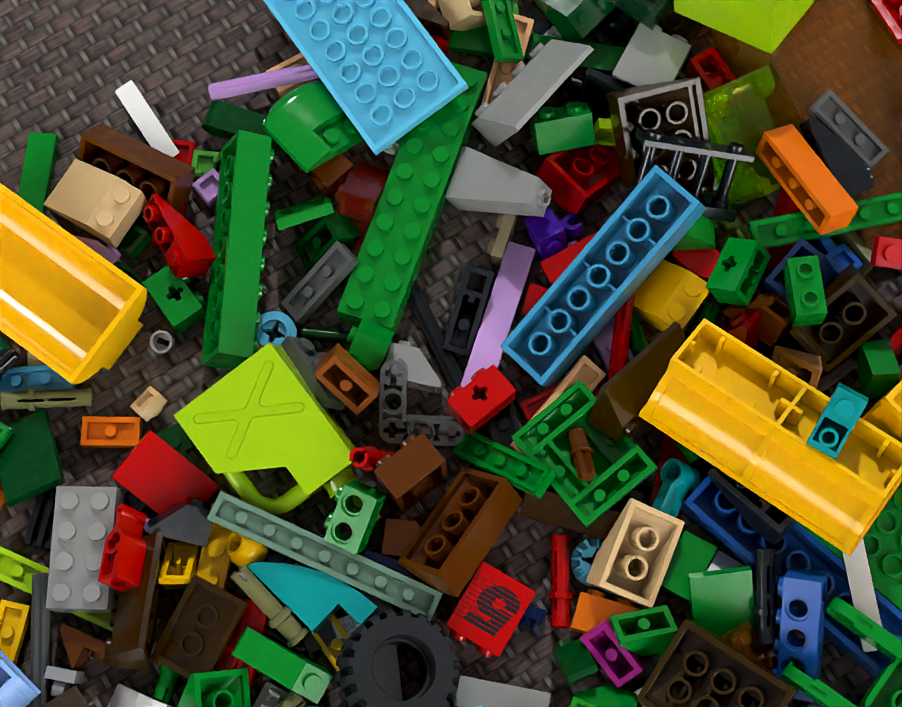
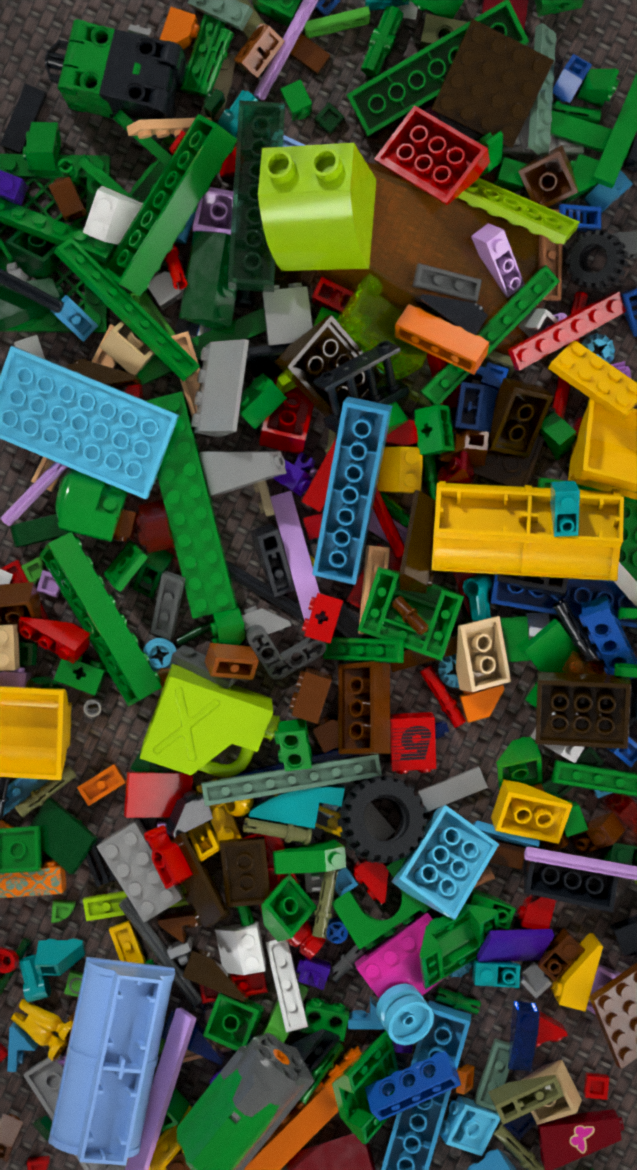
camera: 40 degrees left, 15 degrees up
tan plate [129,386,167,422] -> none
red pin [349,446,395,471] -> none
dark green slope [552,636,599,687] -> none
magenta slope [580,620,645,688] -> none
green slope [609,605,678,657] -> none
medium nougat slope [771,346,823,389] -> none
green brick [783,255,828,327] -> none

